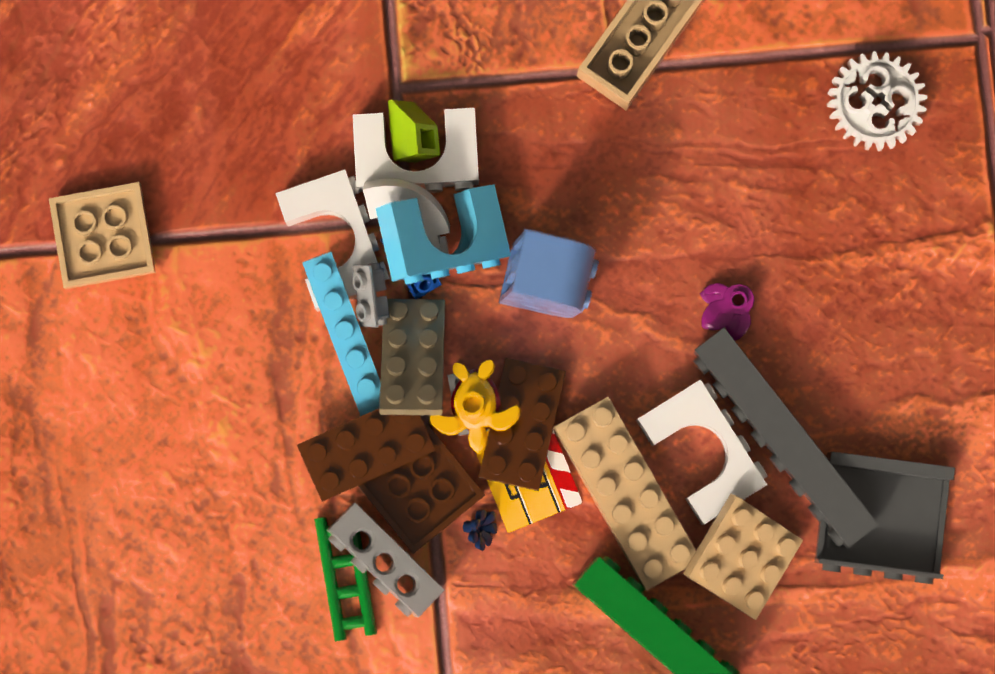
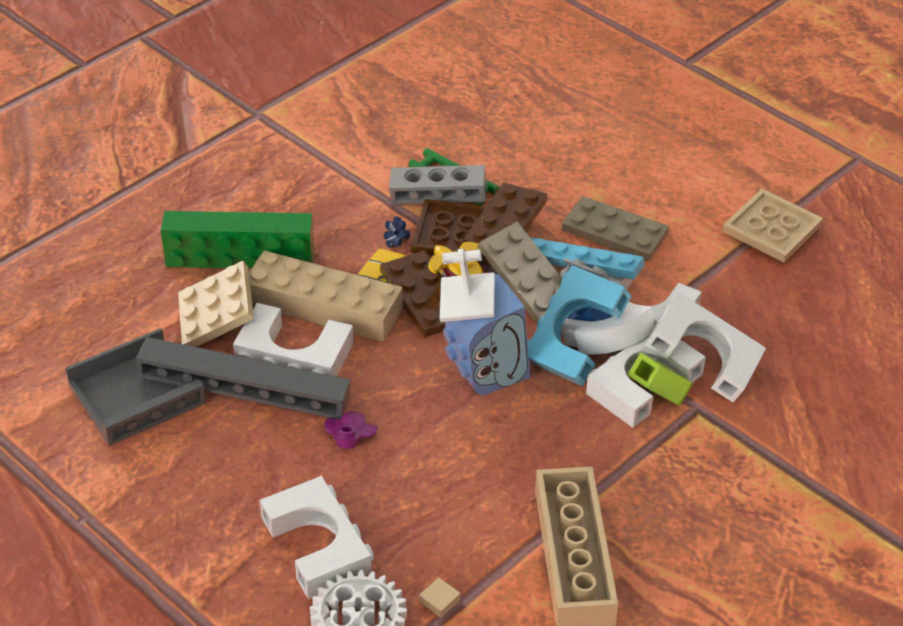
camera: 140 degrees right, 40 degrees down
none -> white arch [260,476,374,599]
none -> tan tile [419,577,461,618]
none -> white plate [440,248,495,322]
none -> dark tan plate [561,196,669,261]
none -> white arch [645,292,766,402]

